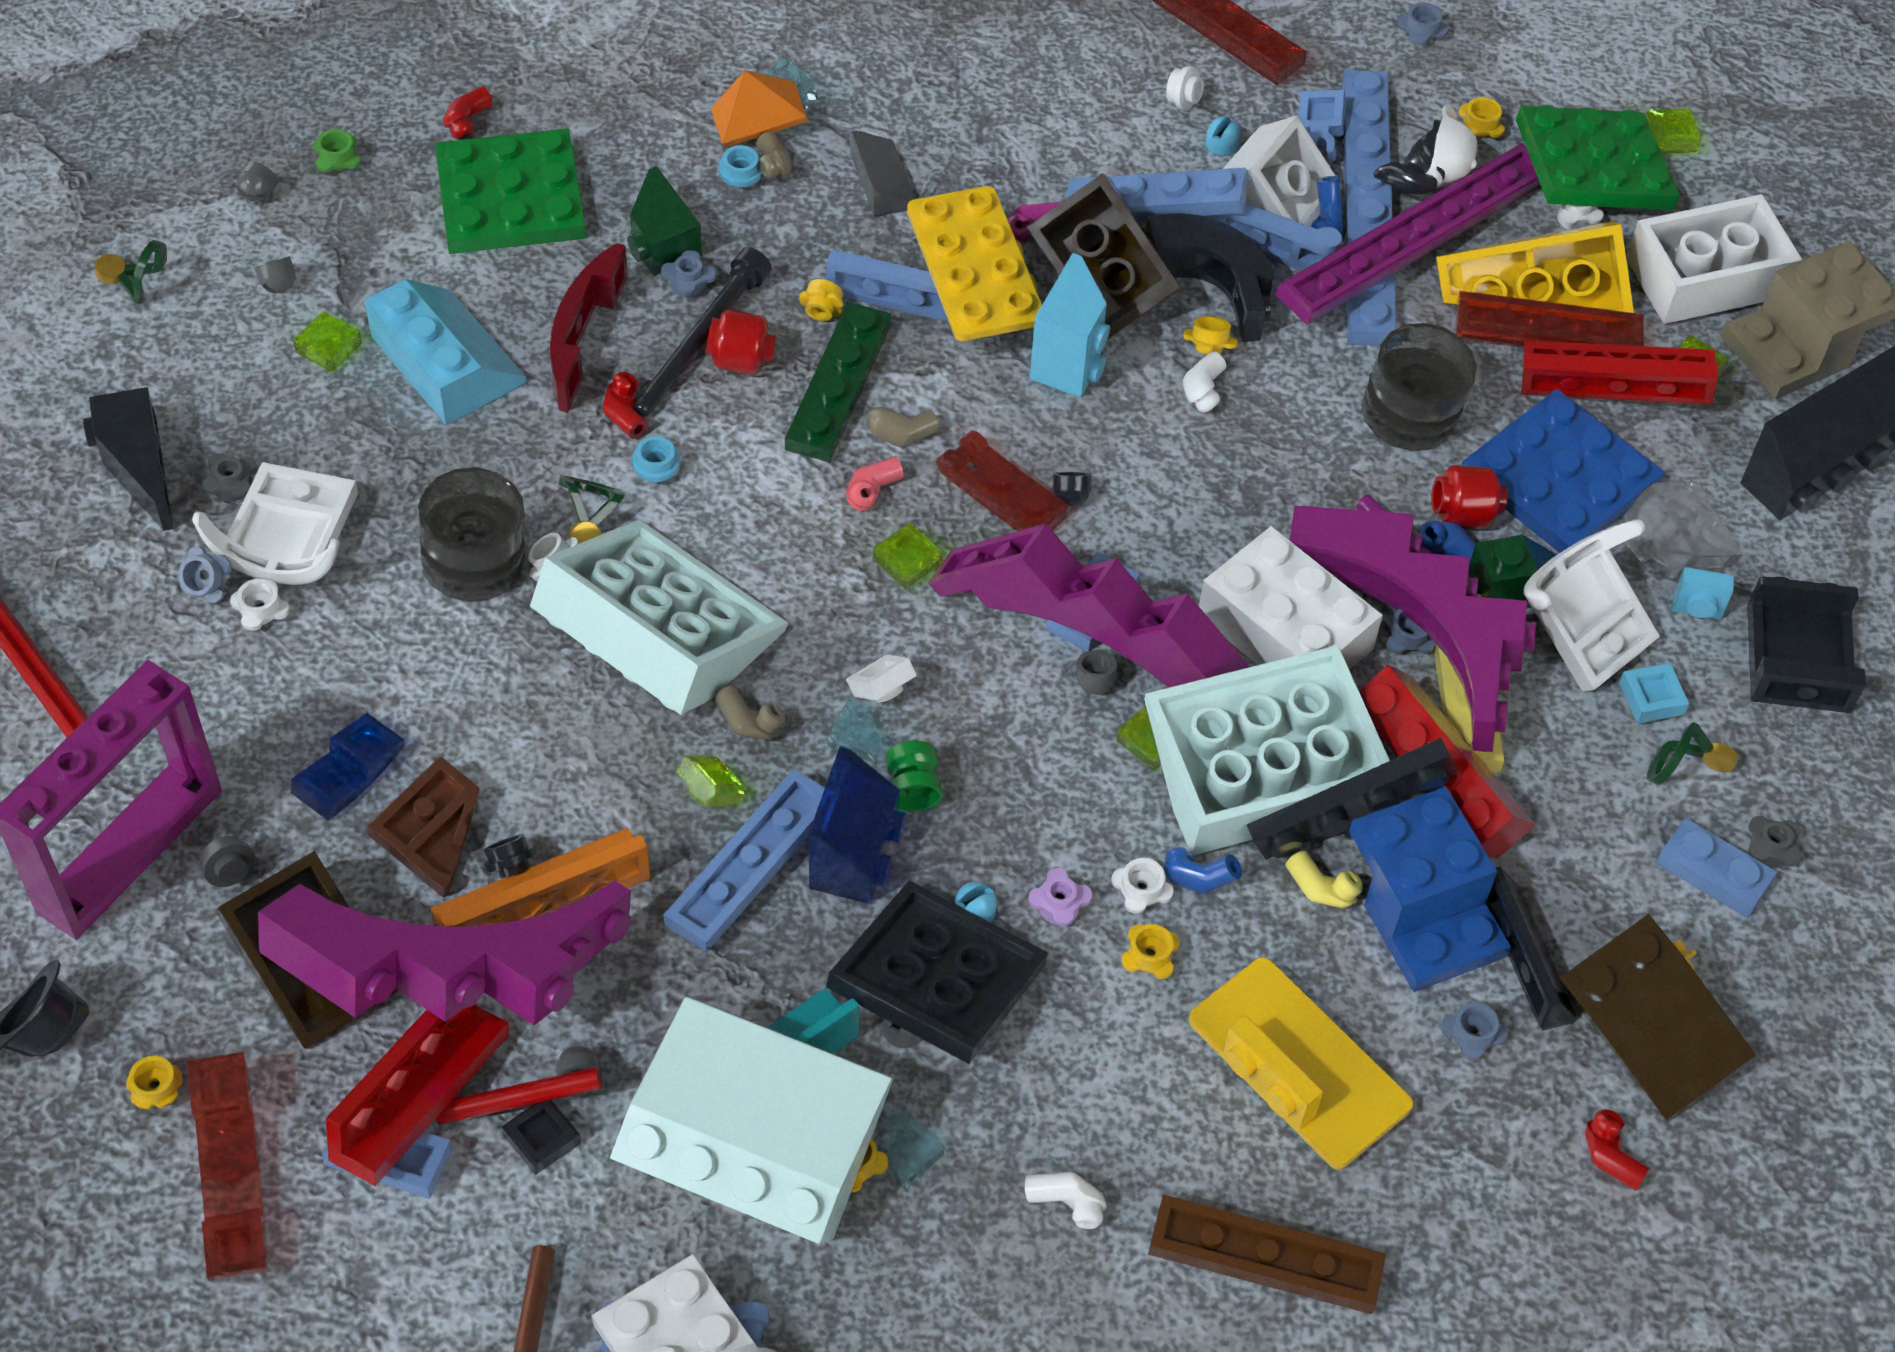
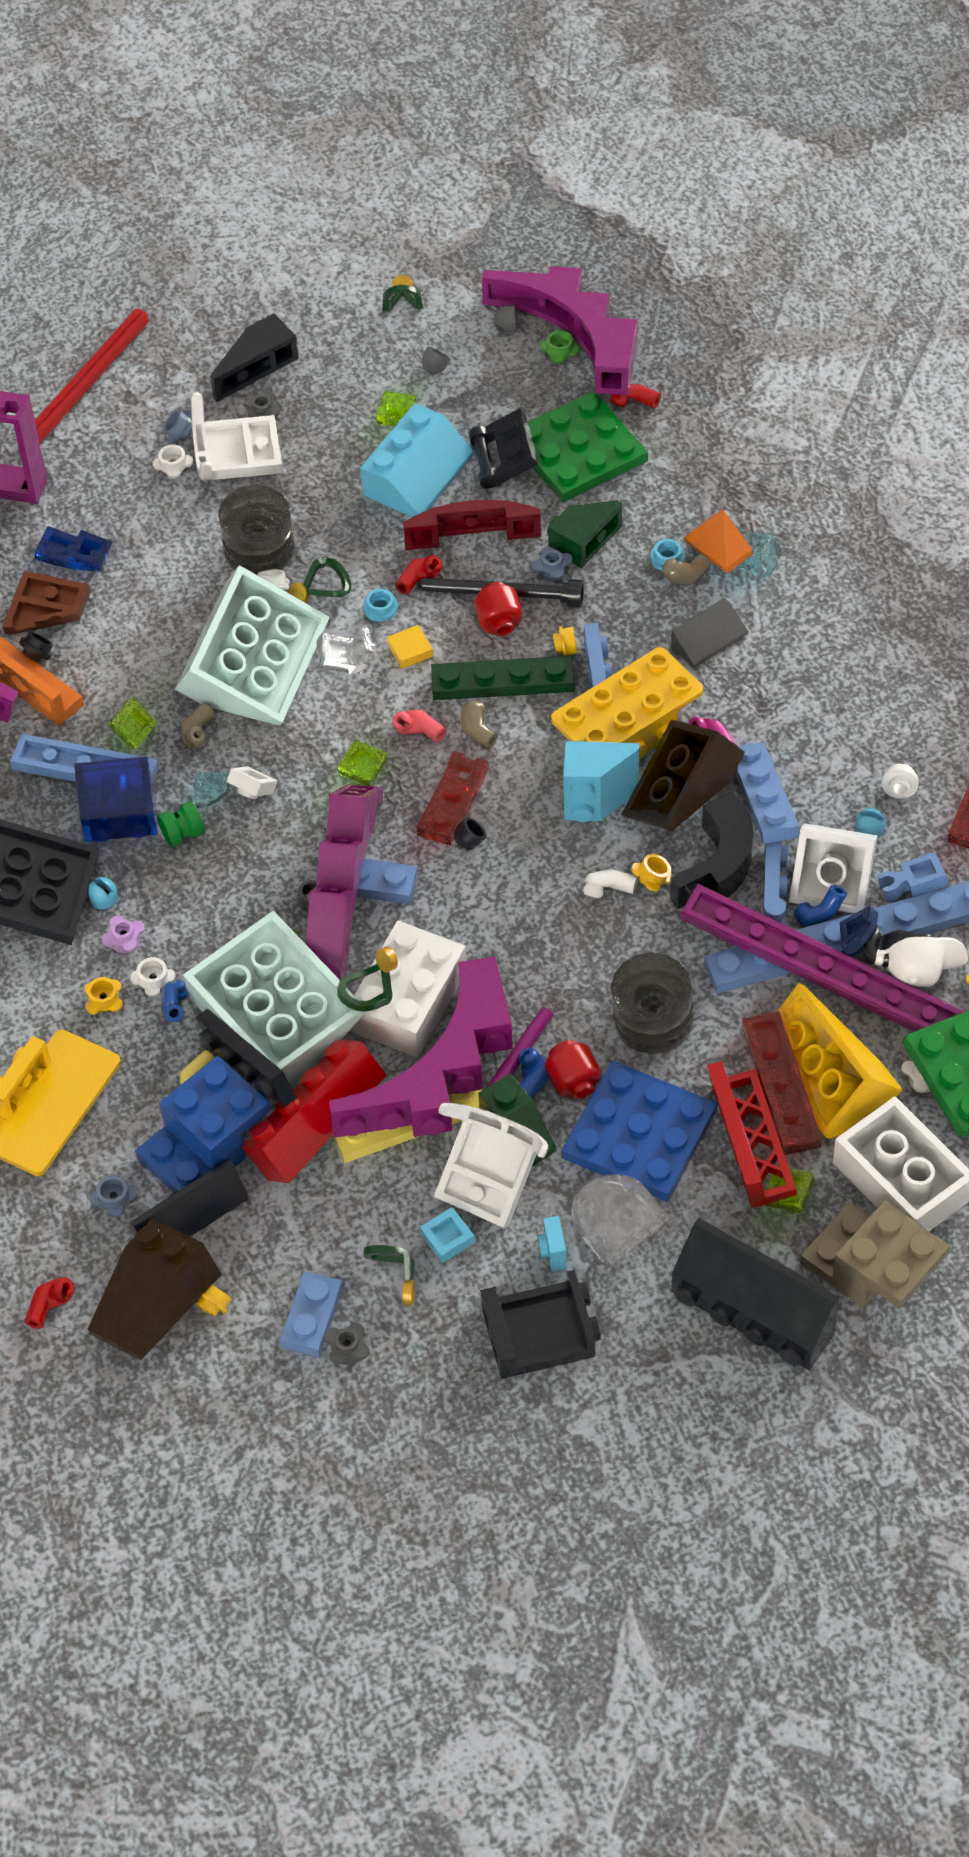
camera: 75 degrees right, 0 degrees up
none -> clear bracket [316,626,375,675]
none -> dark green piece [337,946,398,1012]
none -> yellow tile [386,625,433,669]
none -> black plate [468,408,539,489]
none -> magenta arch [482,266,637,395]
none -> dark blue tile [839,905,878,956]

